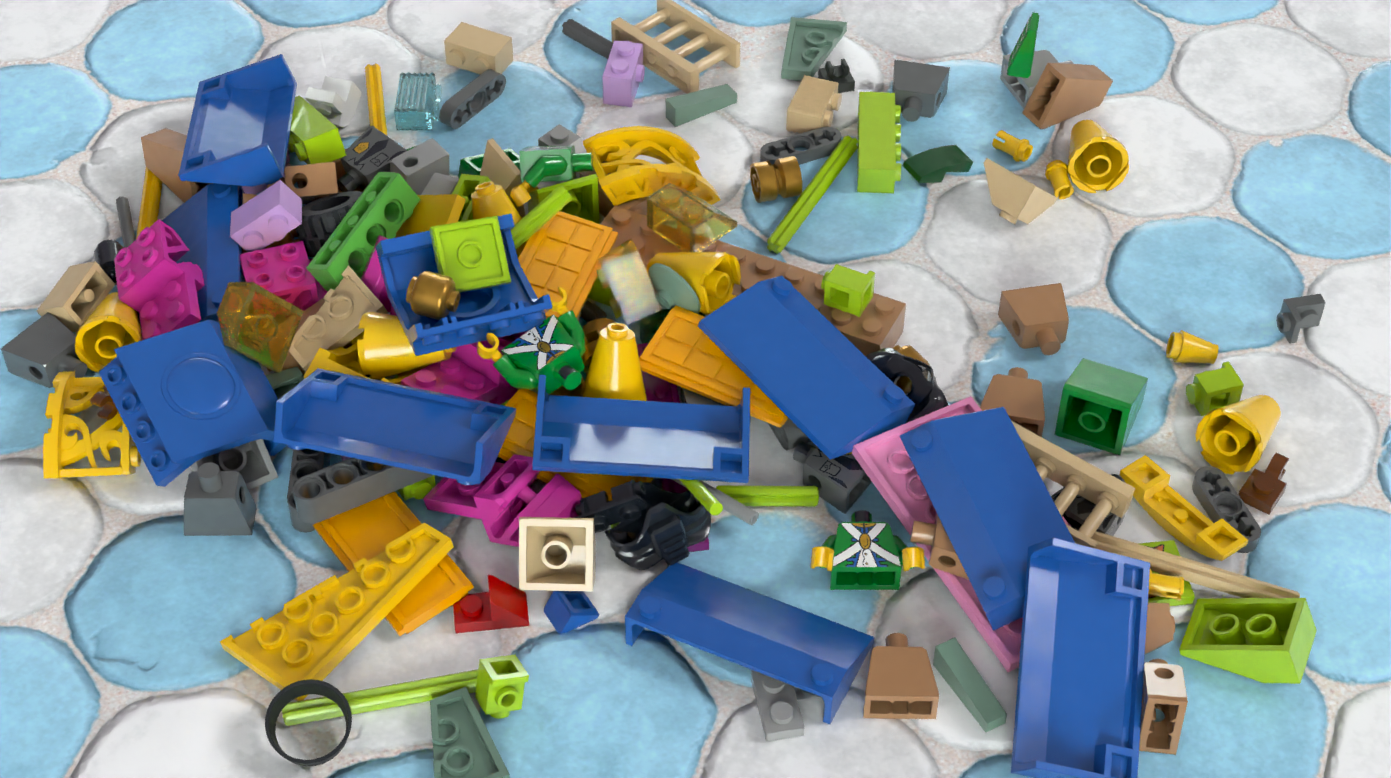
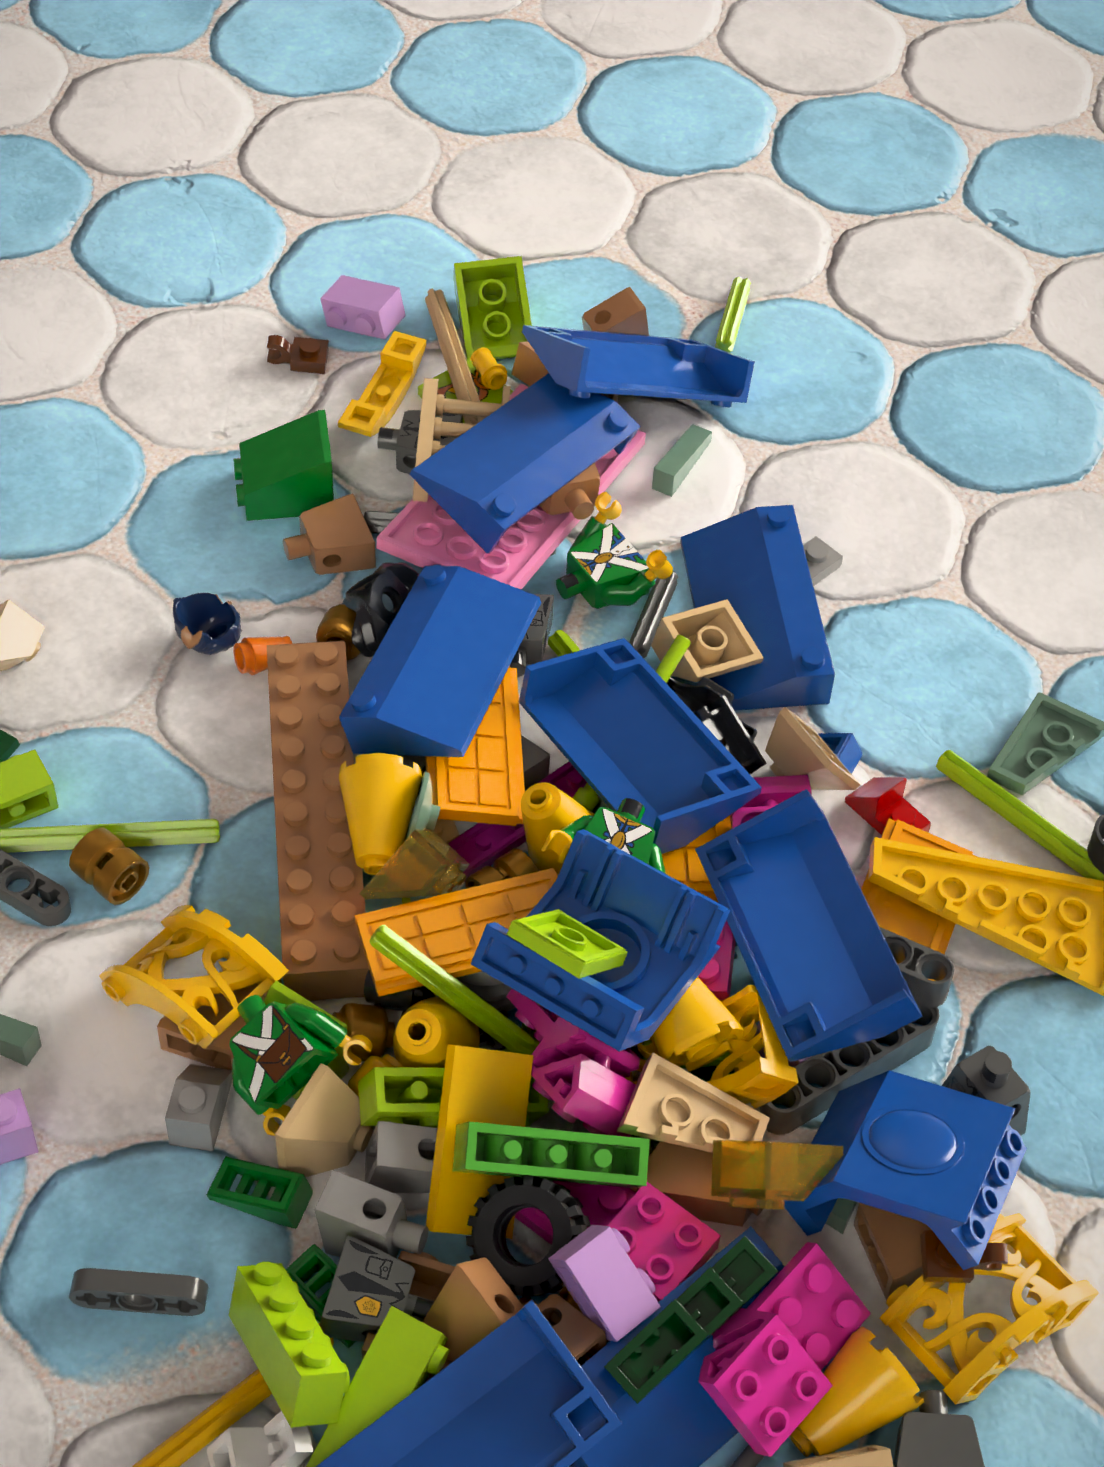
camera: 125 degrees left, 5 degrees up
clear light blue brick [394,72,442,131] -> none
pearl gold head [406,271,460,320] -> none
tan brick [444,22,513,75] -> none
lime brick [475,654,529,719] -> none
clear yellow slope [647,183,737,252] -> none
lime brick [821,264,875,317] -> none
medium nougat torso [863,633,939,719] -> none
medium nougat torso [998,283,1069,355] -> none
yellow cone [1166,330,1219,364] -> none
lime brick [1186,361,1244,416] -> none
dark grey beam [1192,466,1261,553] -> none
yellow cone [1195,395,1281,474] -> none
dark grey bracket [1276,294,1326,343] -> none
none -> dark blue hair [173,593,242,655]
none -> lime brick [228,1262,350,1428]
none -> orange cone [233,636,293,675]
none -> lavender brick [320,275,406,340]
none -> dark green slope [604,1236,778,1404]
none -> dark grey axle [629,571,678,658]
none -> tan slope [651,599,764,682]

